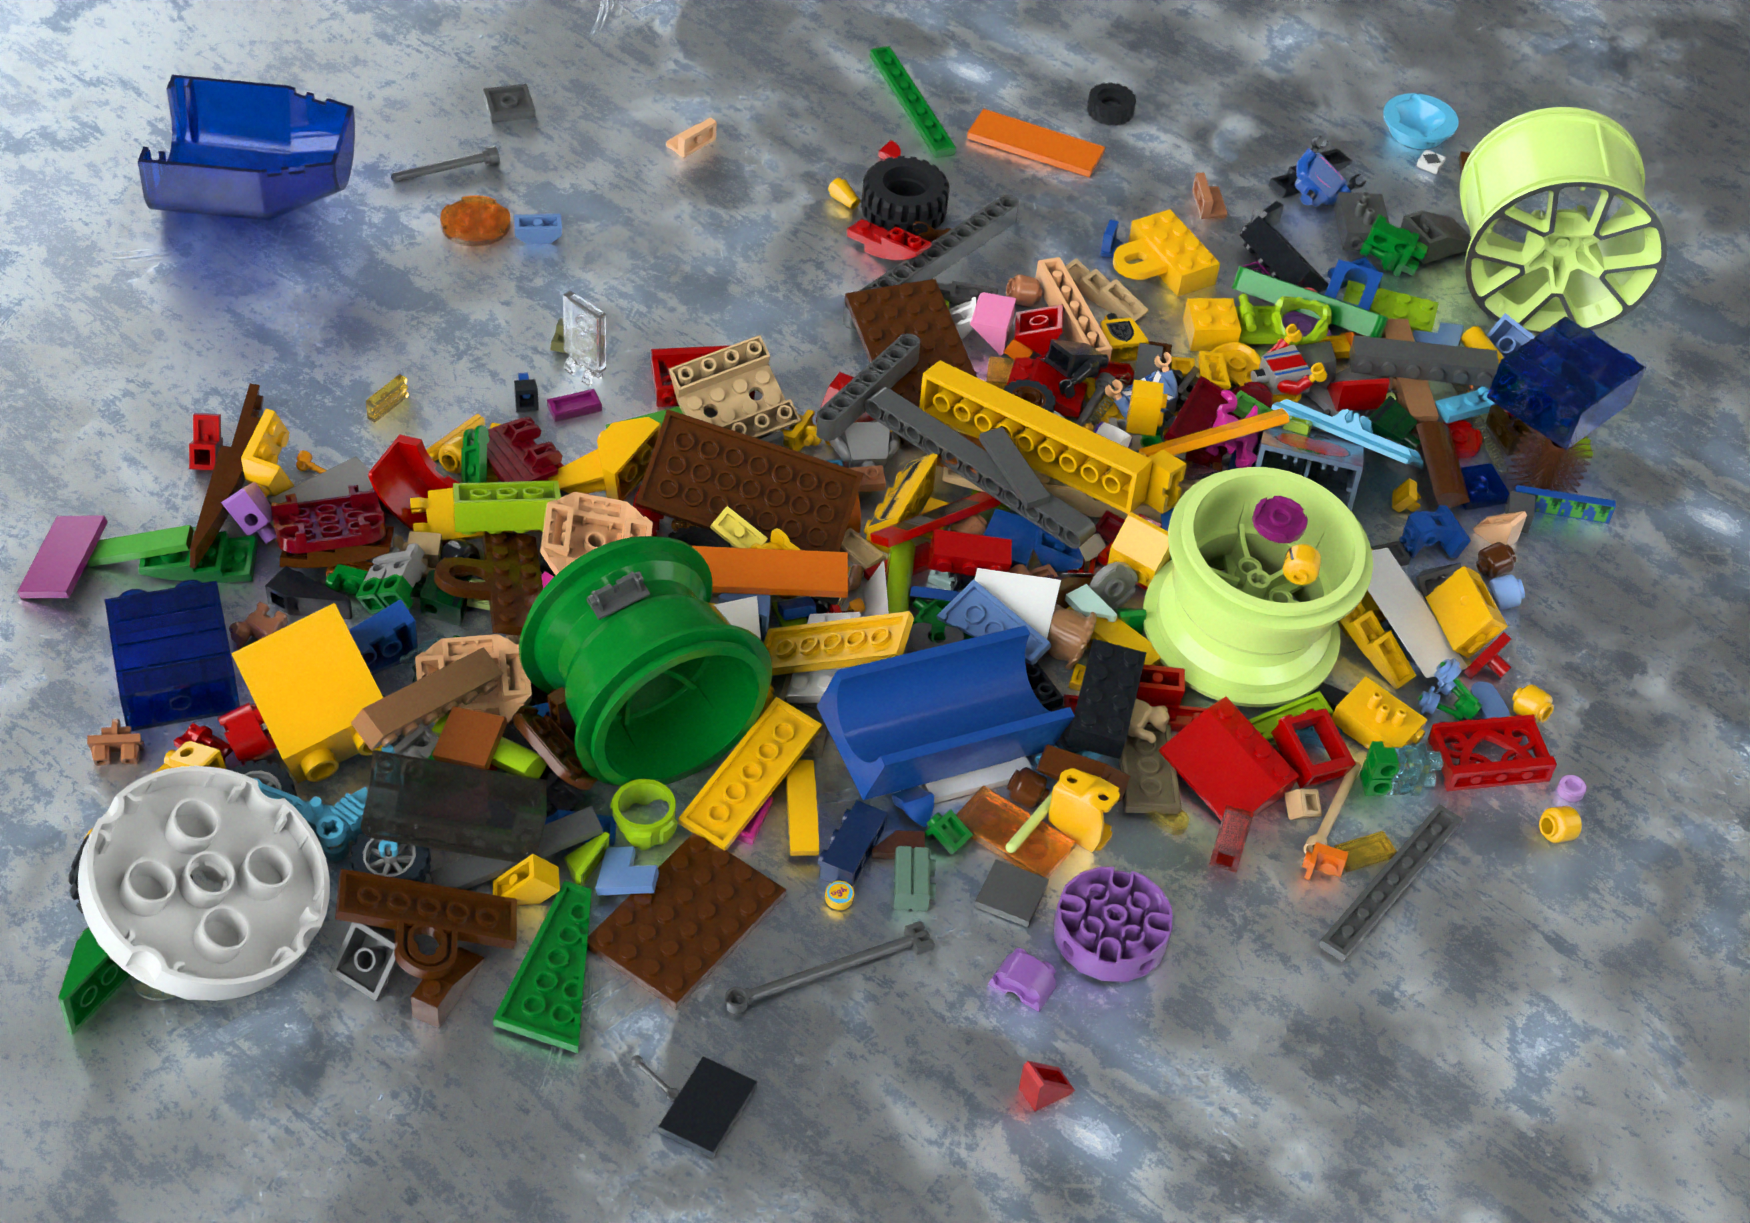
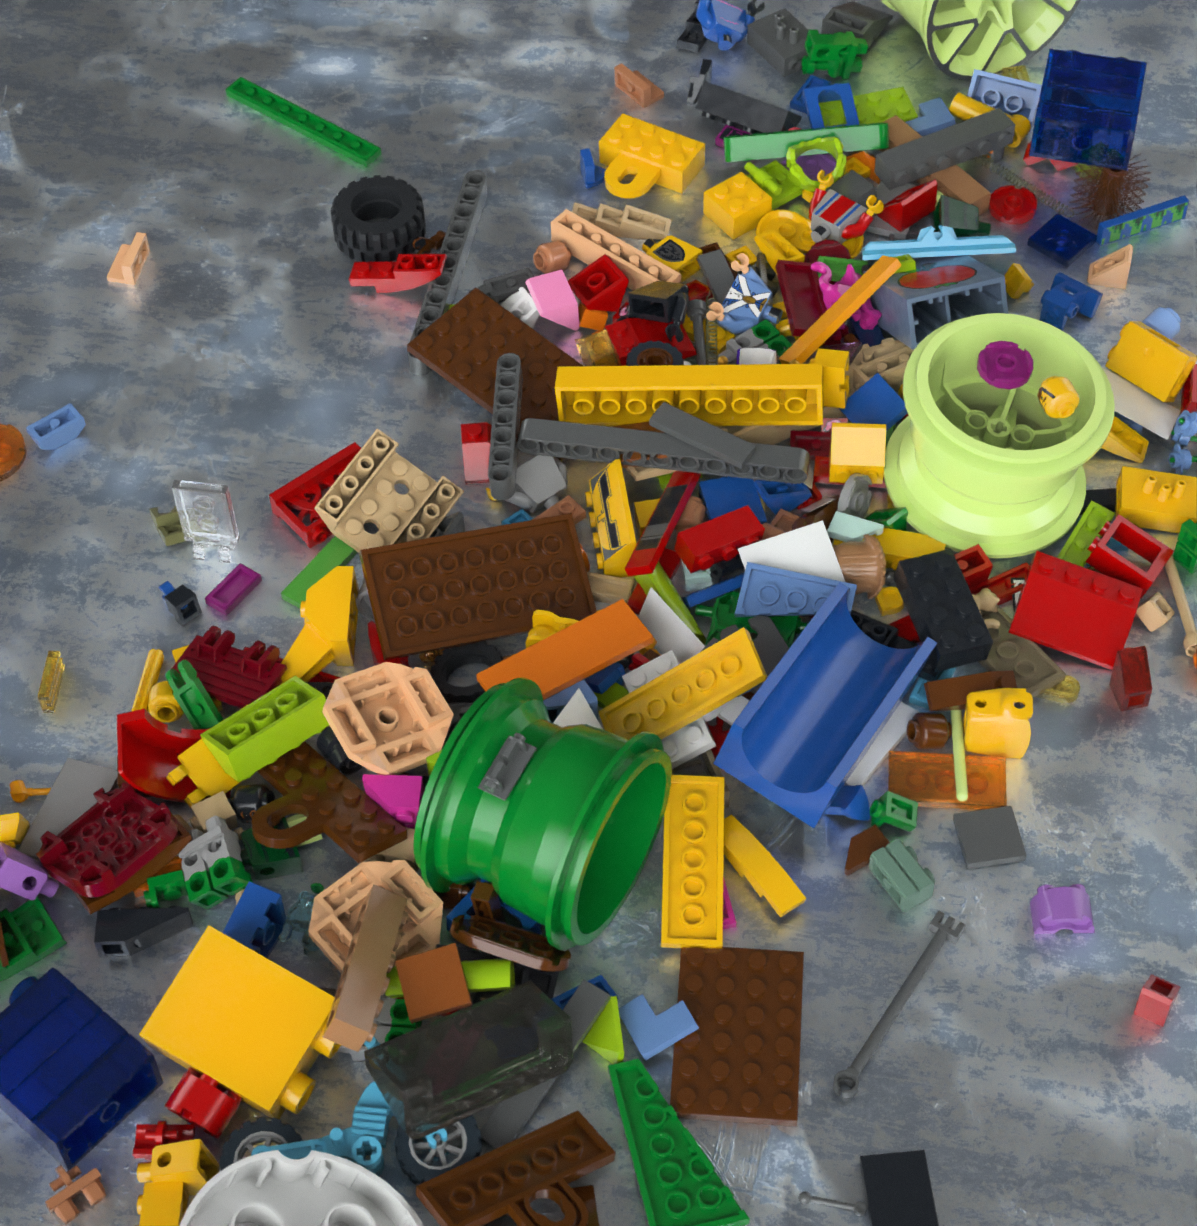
camera: 25 degrees left, 5 degrees up
nougat animal [229,602,288,650] -> none
yellow slope [493,854,560,906] -> none
lime piece [610,779,678,851] -> none
light yellow plate [710,506,768,548] -> none
yellow hips [781,409,822,452] -> none
dark blue brick [818,800,888,887] -> none
yellow tile [825,881,854,910] -> none
yellow cone [828,177,861,210] -> none
red tile [878,140,901,160] -> none
orange tile [967,108,1105,178] -> none
medium lavender brick [1054,867,1173,982] -> none
black tyre [1087,82,1136,126] -> none
yellow brick [1126,380,1167,436] -> none
reddish brown brick [1416,421,1470,508] -> none
dark grey slope [1416,563,1462,602] -> none
medium azure plate [1435,386,1502,423] -> none
reddish brown head [1476,542,1516,579] -> none
dark brown plate [1485,404,1534,456] -> none
dark grey brick [1504,491,1535,533] -> none

